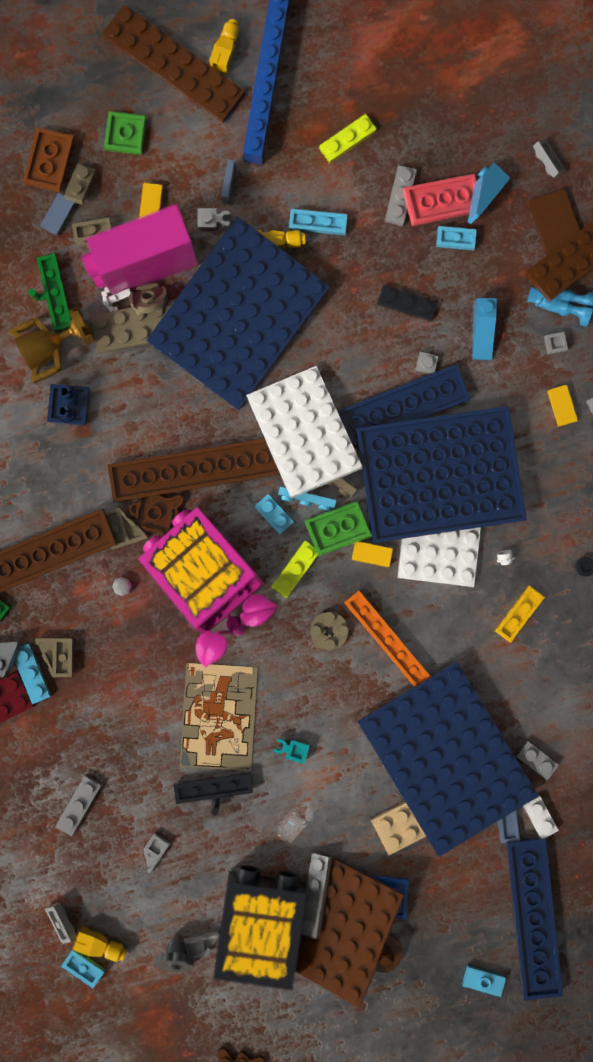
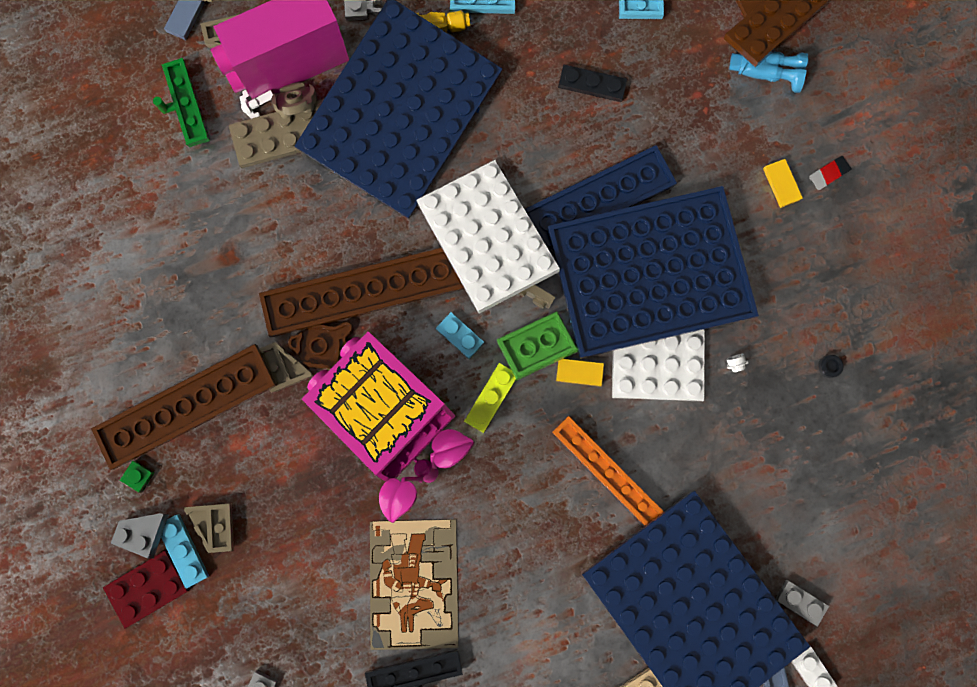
camera: 10 degrees left, 5 degrees down
pearl gold piece [8,307,96,384] -> none
dark blue plate [47,384,90,426] -> none
light grey tile [112,577,132,596] -> none
teal plate [274,738,310,764] -> none
medium azure plate [278,487,336,511] -> none
dark tan plate [310,612,348,651] -> none
light grey plate [415,352,438,375] -> none
dark azure slope [472,298,497,361] -> none
yellow tile [495,585,545,643] -> none
light grey plate [544,332,568,355] -> none

